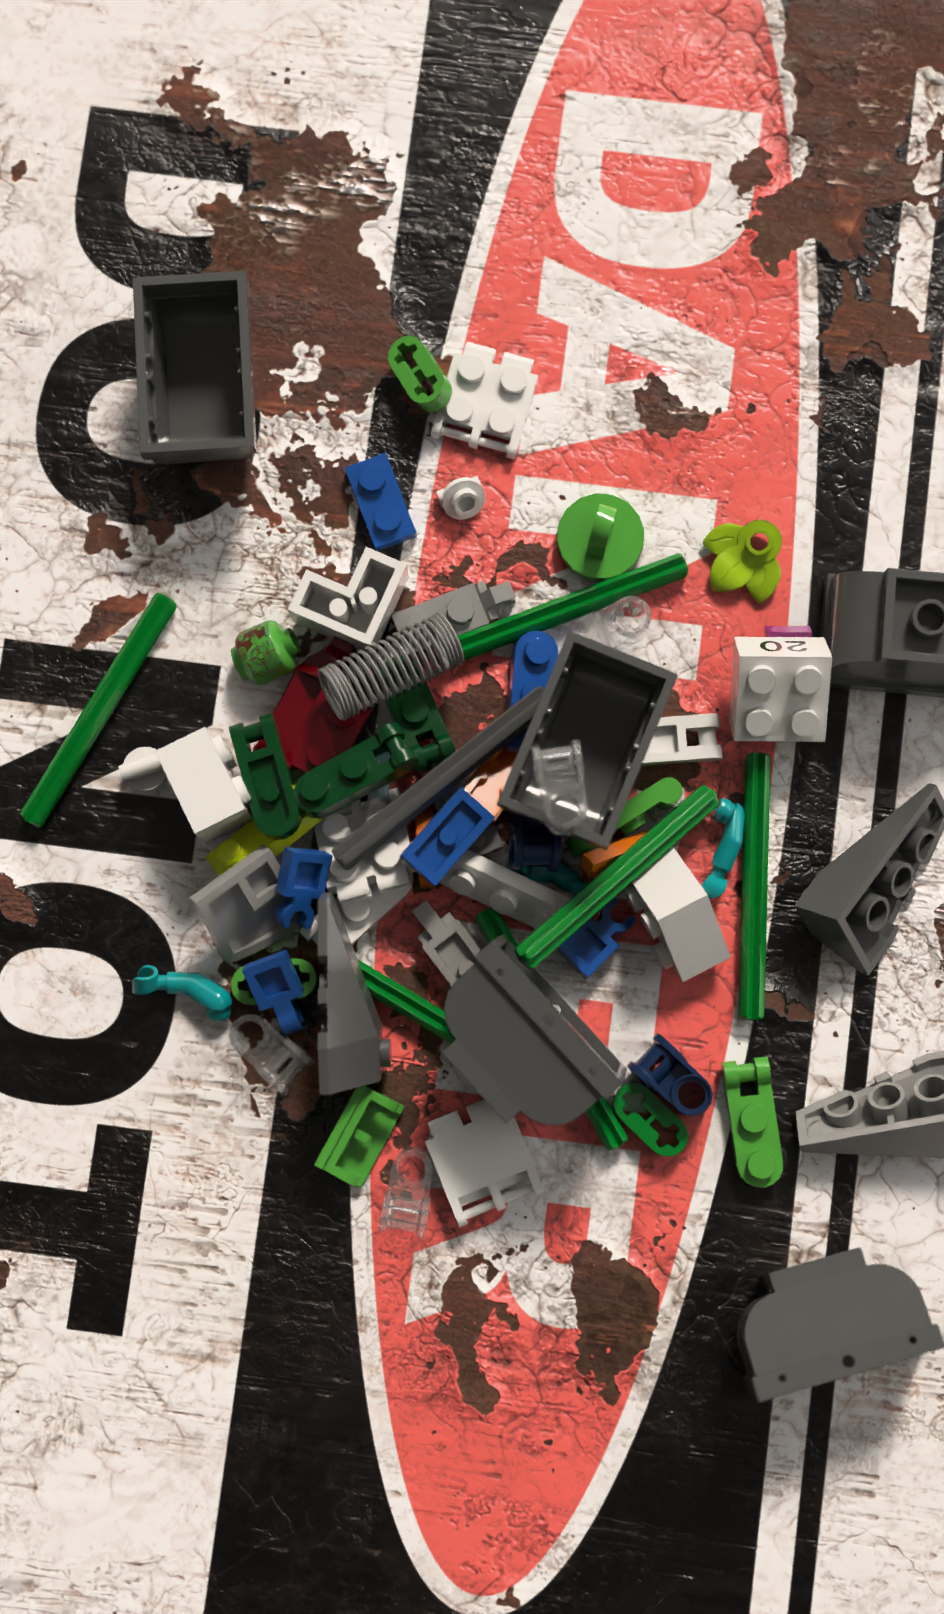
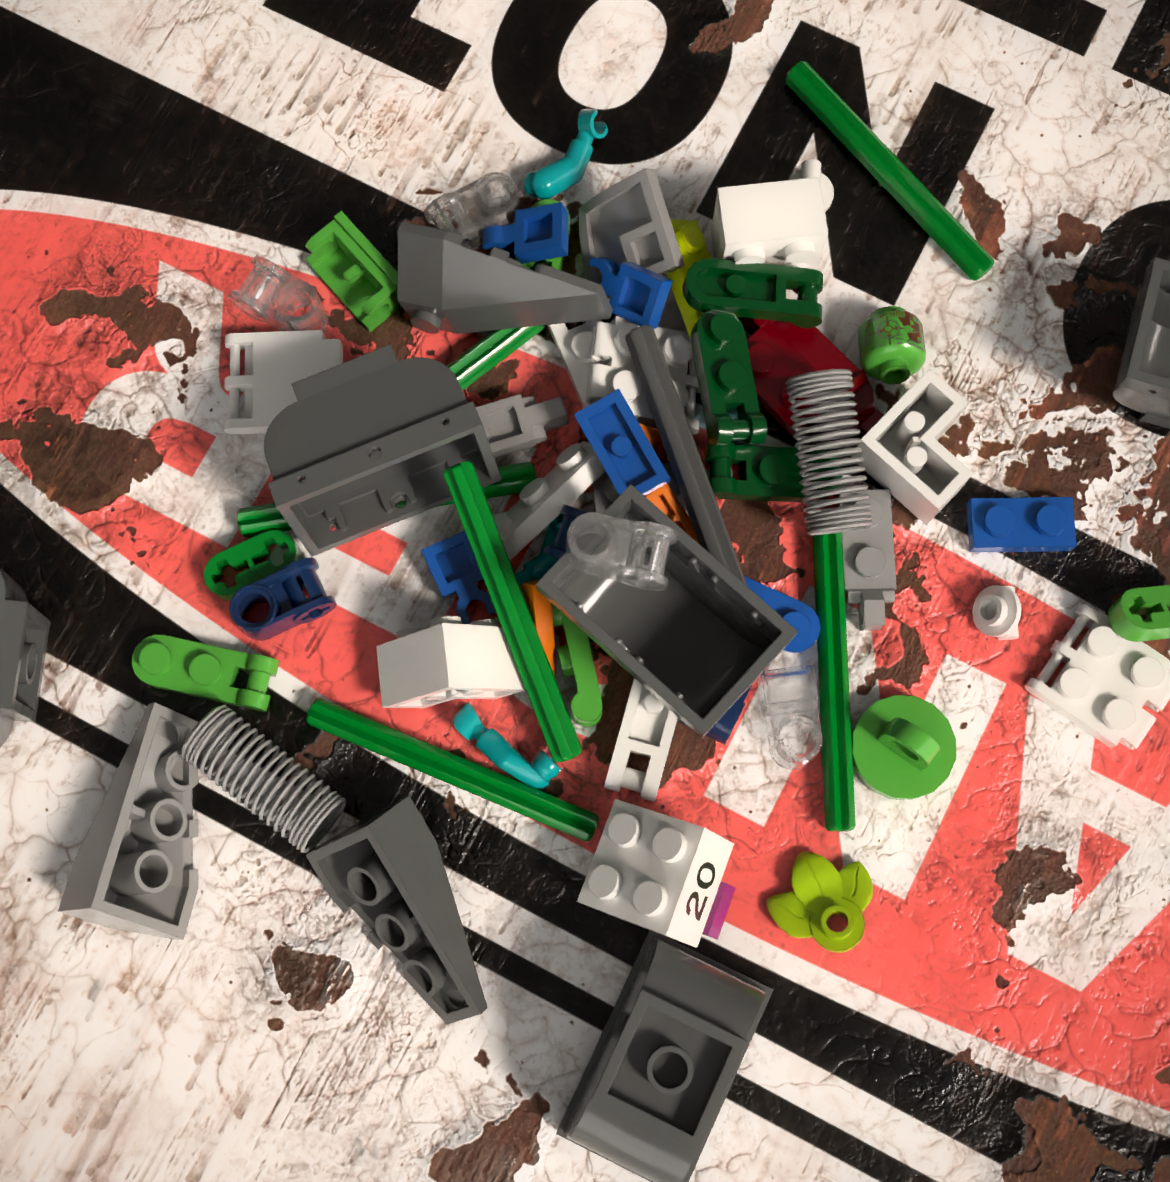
camera: 110 degrees right, 5 degrees down
none -> light grey piece [181,705,346,853]

